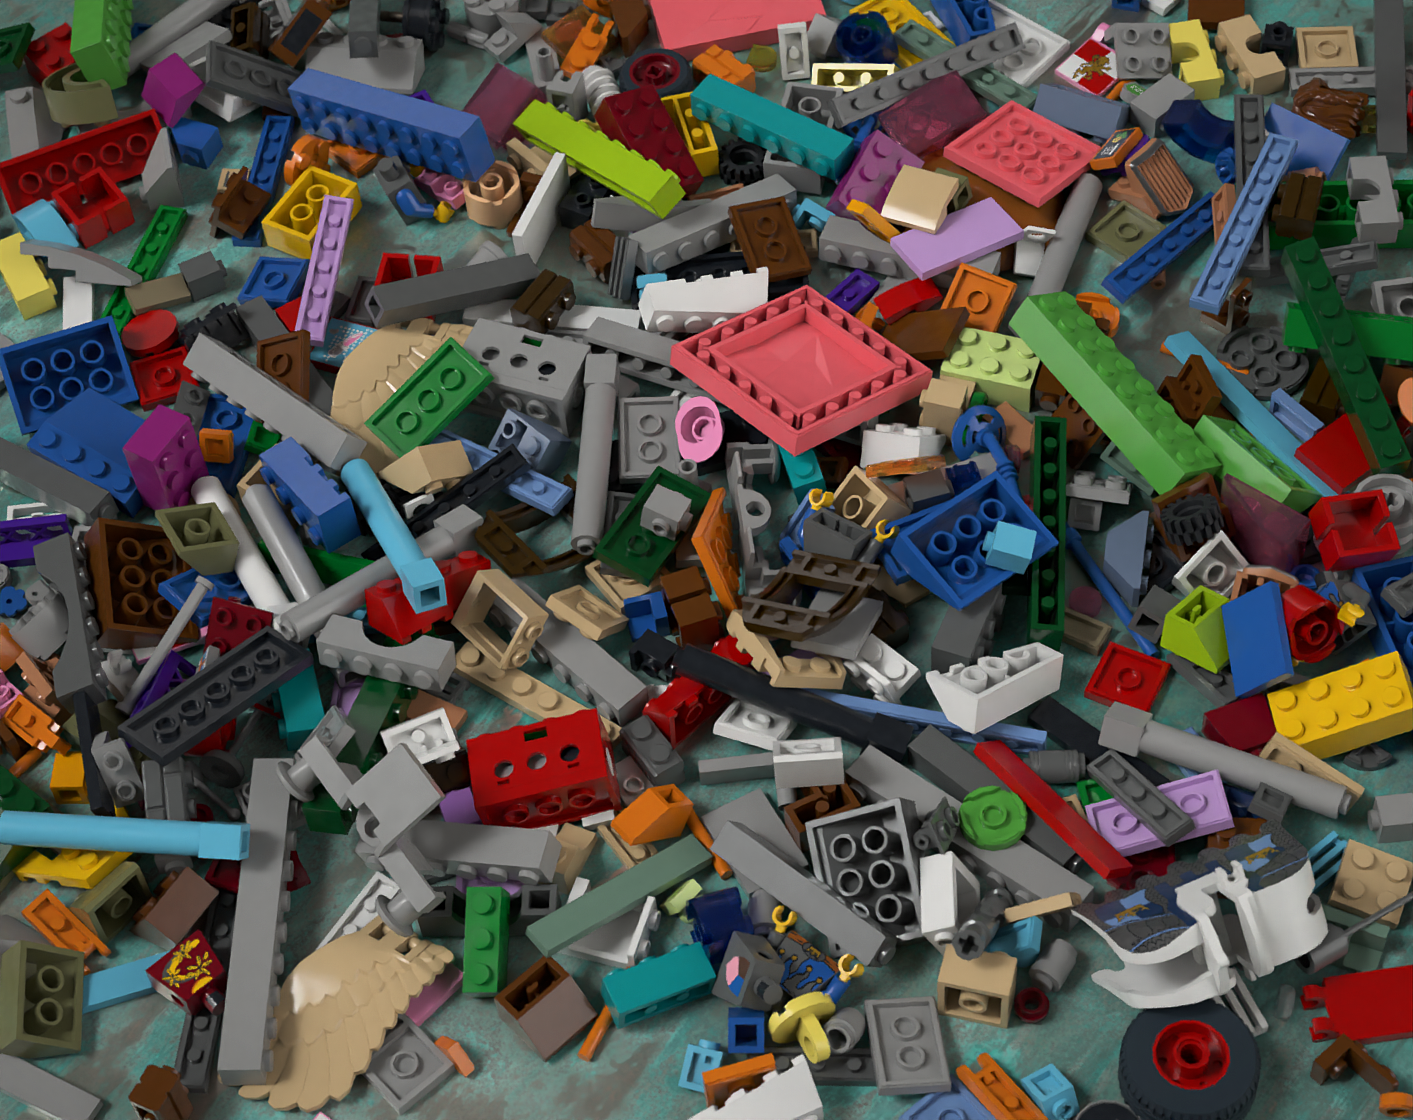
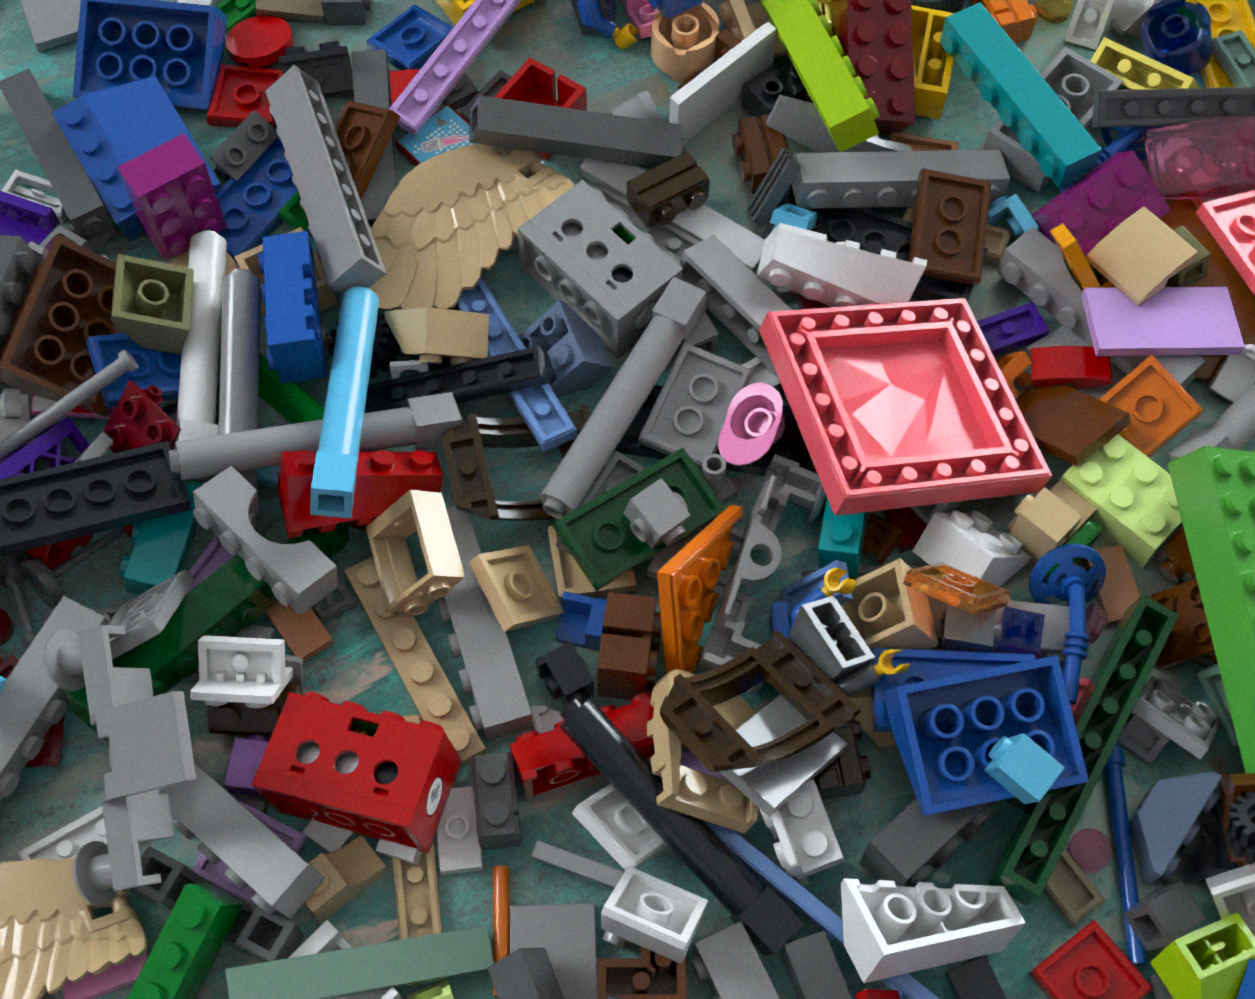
camera: 20 degrees right, 10 degrees up
orange tile [199,428,234,464] -> none
green tile [364,337,495,458] -> none
orange slope [610,784,694,846] -> none
black tyre [718,137,767,187] -> none

